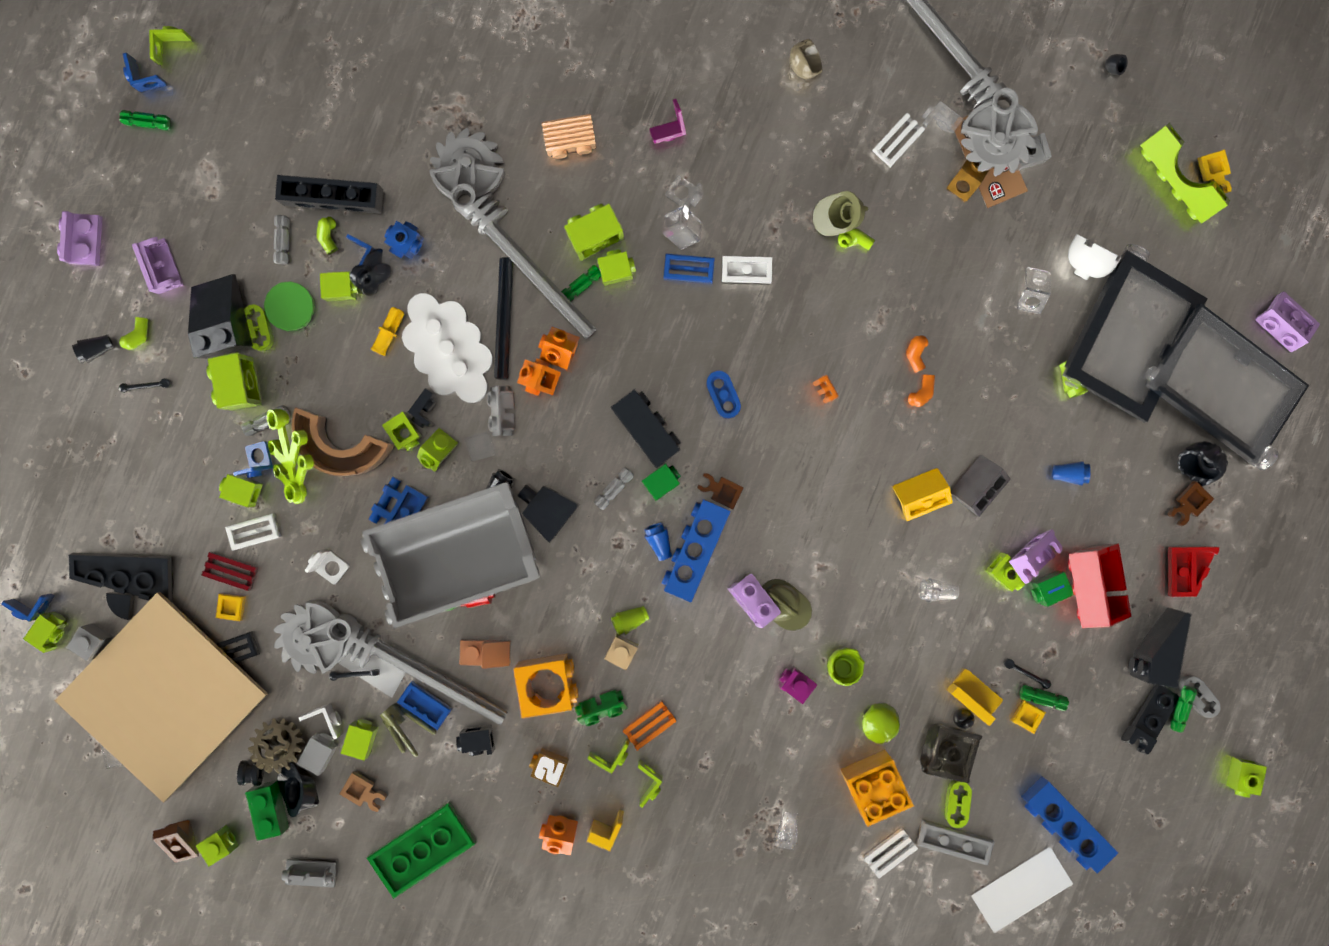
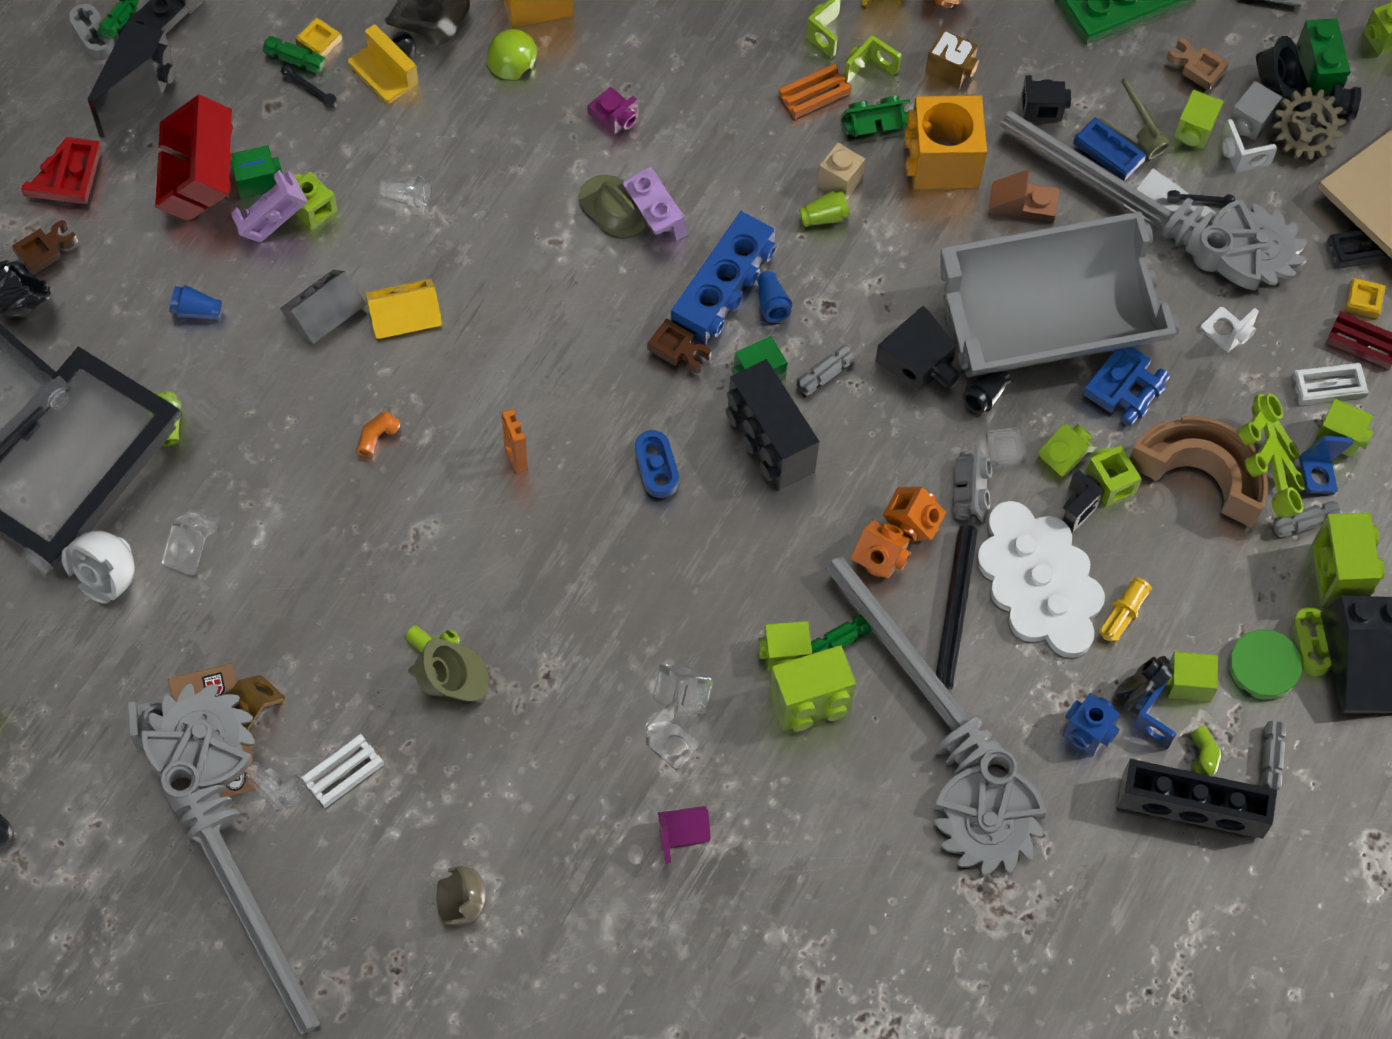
camera: 175 degrees left, 25 degrees down
light nougat brick [542,114,597,159] -> none
blue tile [663,254,715,284] -> none
white plate [722,256,772,283] -> none
lime hair [827,648,865,686] -> none
orange arm [906,335,928,373] -> none

